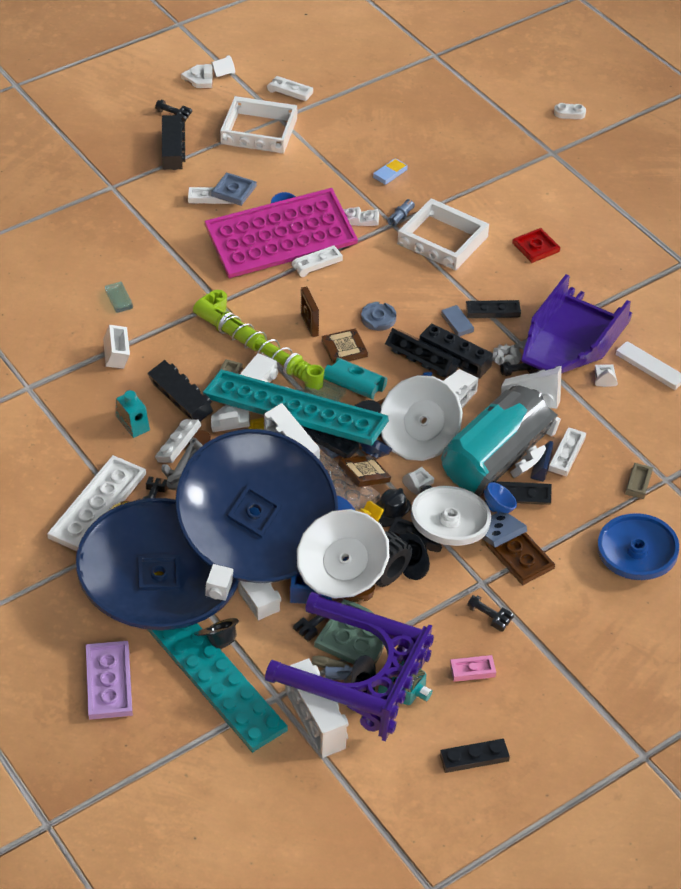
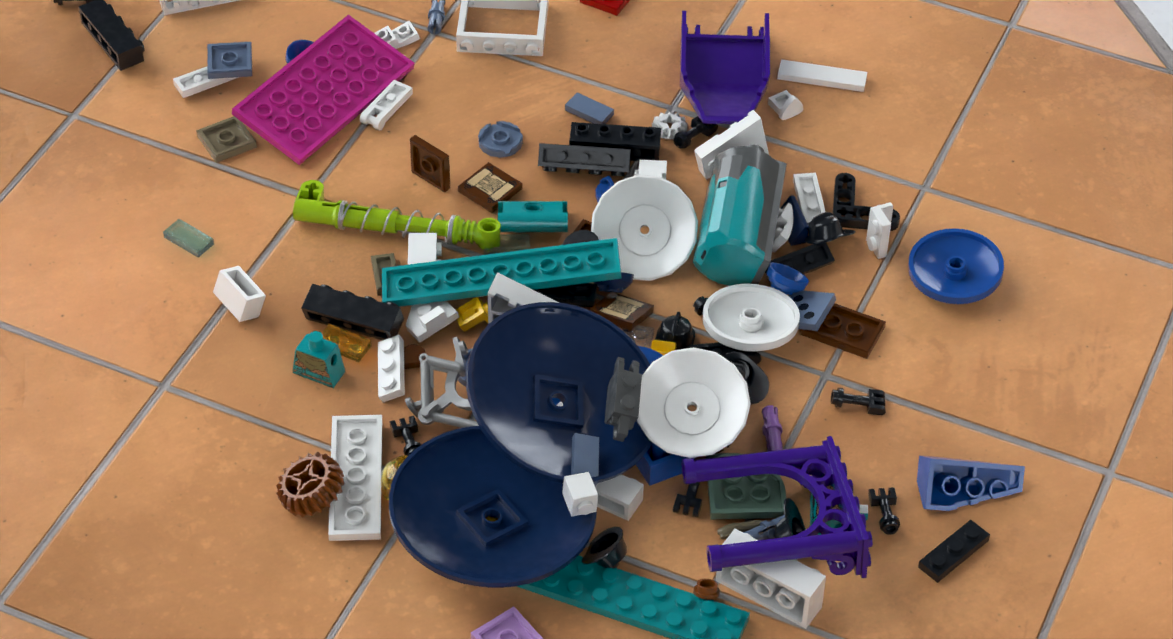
camera: 30 degrees left, 0 degrees up
white tile [402,467,434,495] -> none
bright pink plate [450,655,496,682] -> none
black plate [466,300,521,318] -> none
dark tan tile [625,463,653,499] -> none
none -> dark tan tile [196,116,257,163]
none -> dark orange gear [276,452,345,518]
none -> clear yellow plate [322,324,371,362]
none -> sand blue tile [571,433,599,487]
none -> dark grey hinge [604,357,642,442]
none -> dark orange plate [693,579,720,600]
none -> medium lavender pin [762,405,783,451]
none -> black piece [805,212,856,244]
none -> black beam [833,173,900,231]
none -> white bracket [866,202,893,259]
none -> black hinge [868,487,900,535]
none -> blue wedge [917,455,1025,511]

